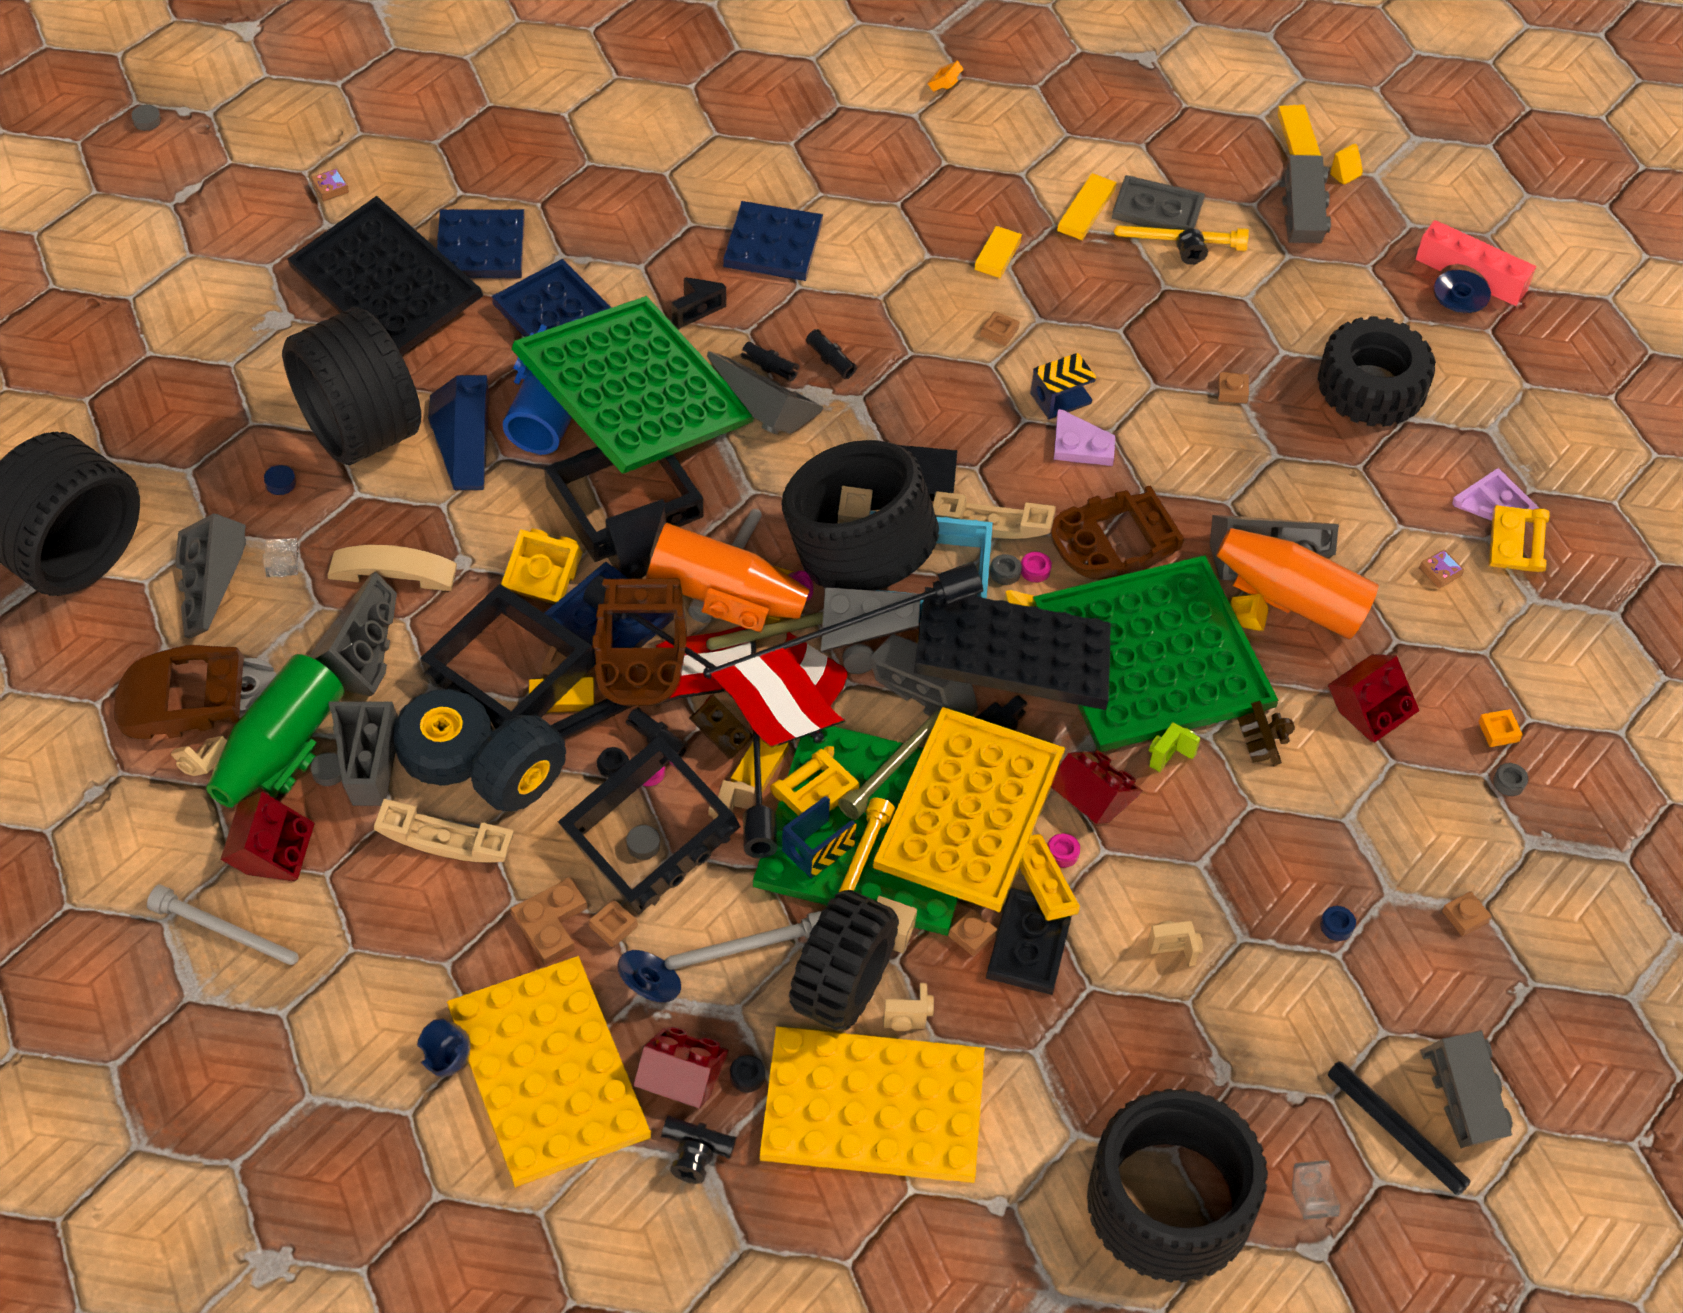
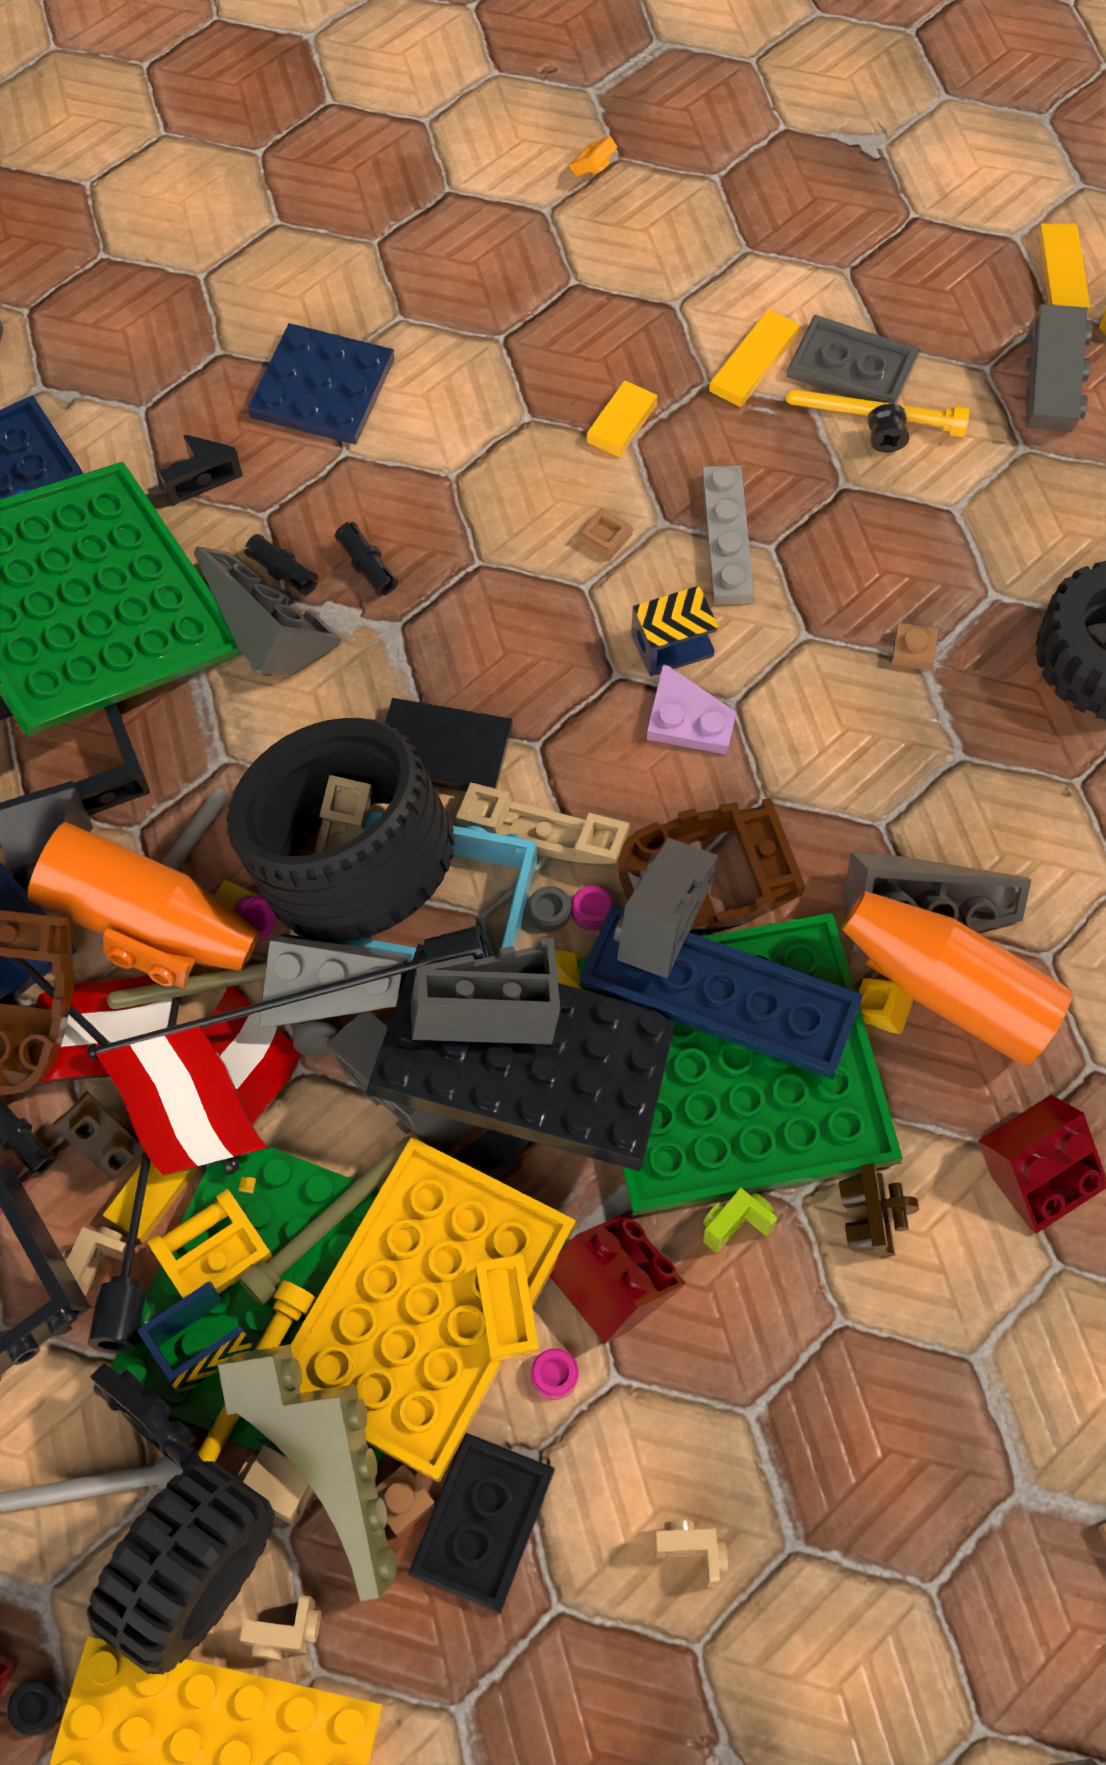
camera: 10 degrees right, 10 degrees up
yellow tile [1019,834,1080,921] -> none
dark blue tile [1320,906,1356,941] -> none
none -> black plate [90,1363,203,1471]
none -> arch [218,1344,397,1601]
none -> dark grey wedge [411,937,561,1044]
none -> yellow tile [475,1254,539,1362]
none -> dark blue plate [579,905,863,1080]
none -> dark grey wedge [614,838,718,978]
none -> light grey plate [702,465,754,605]

